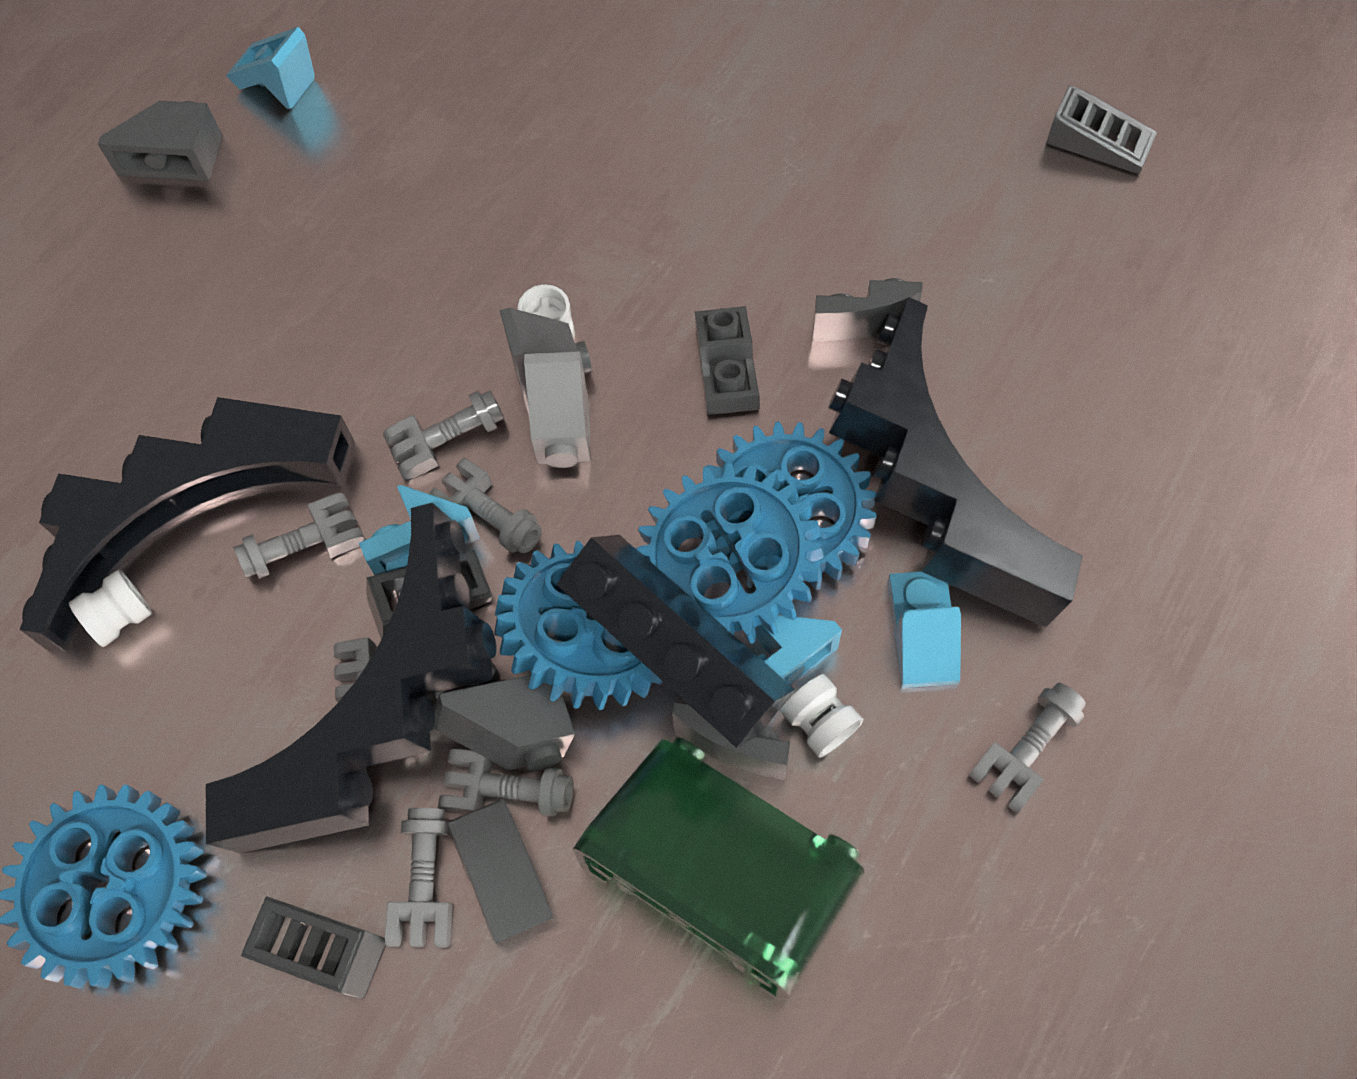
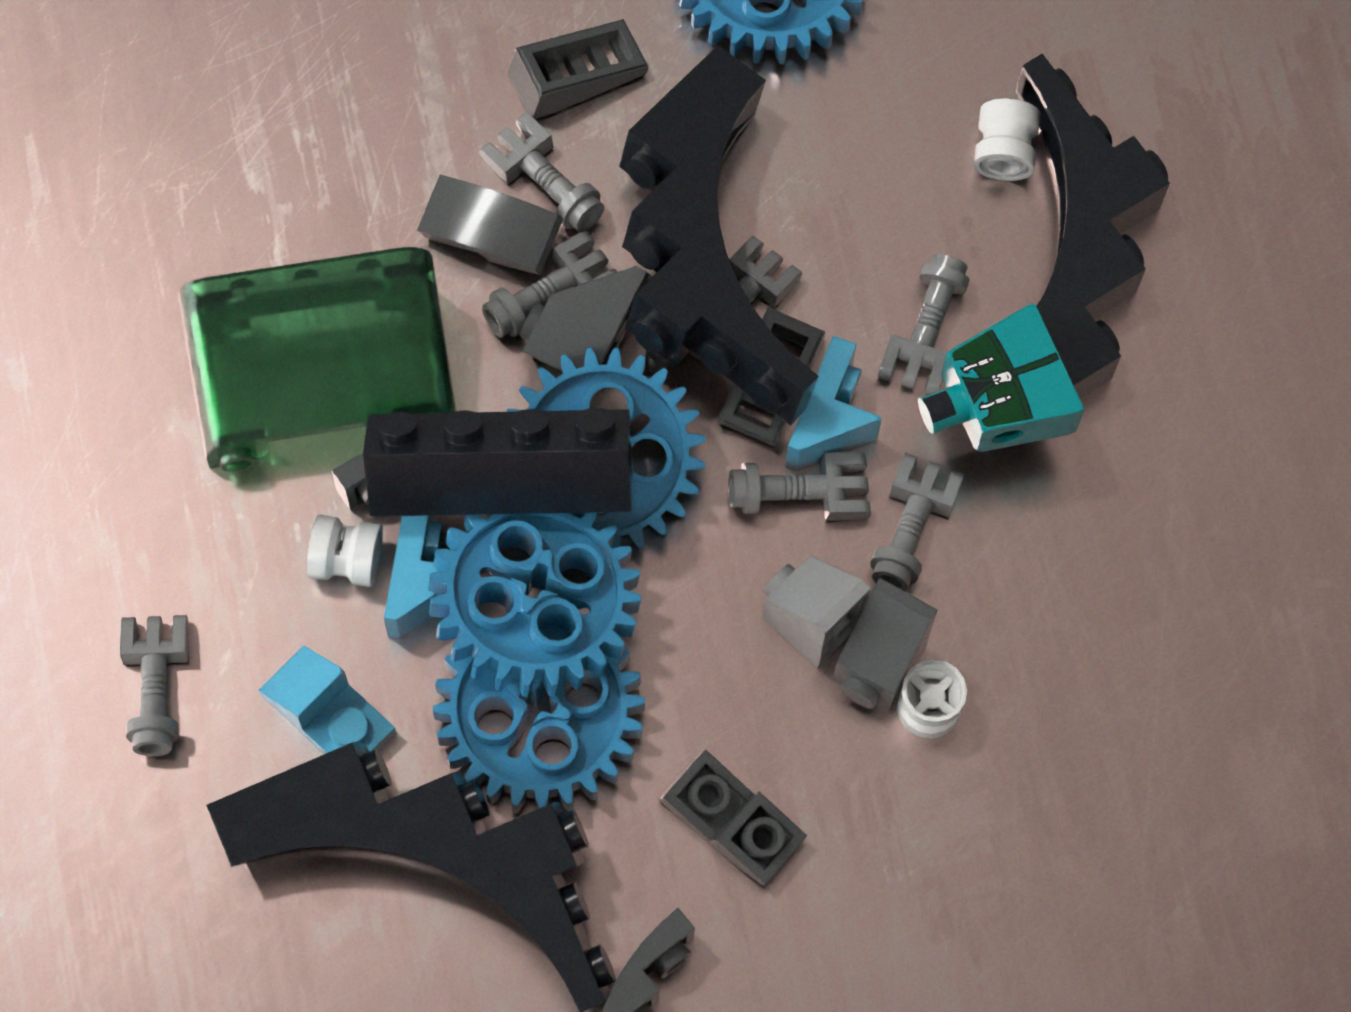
camera: 130 degrees right, 5 degrees up
none -> teal torso [918,303,1085,452]

